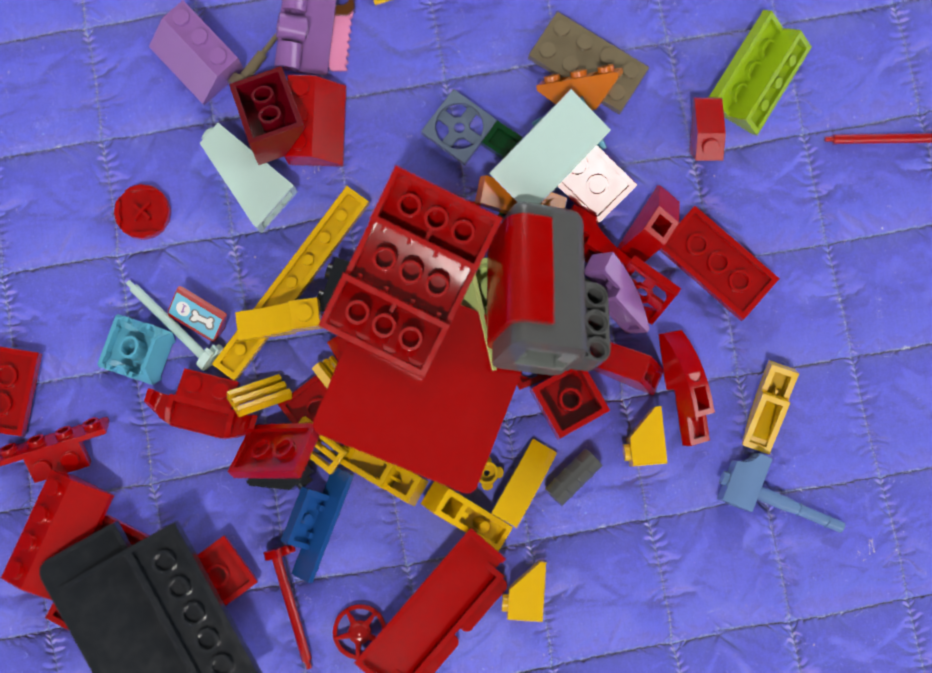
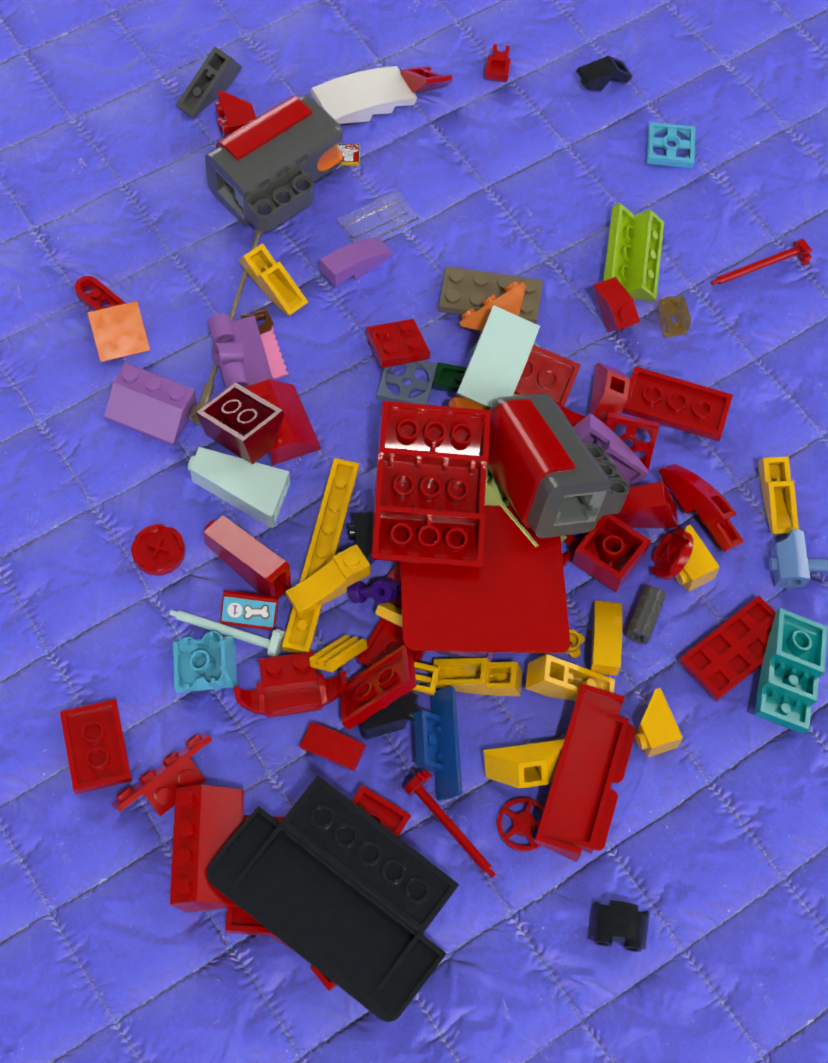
camera: 25 degrees left, 20 degrees down
none -> slope [203,515,292,600]
none -> red slope [299,722,366,772]
none -> dark purple leg [349,578,401,604]
none -> red plate [366,318,430,368]
none -> yellow slope [483,739,565,789]
none -> red tile [651,528,694,580]
none -> clear yellow window [656,296,692,338]
none -> red plate [679,596,776,702]
none -> teal slope [755,608,828,734]

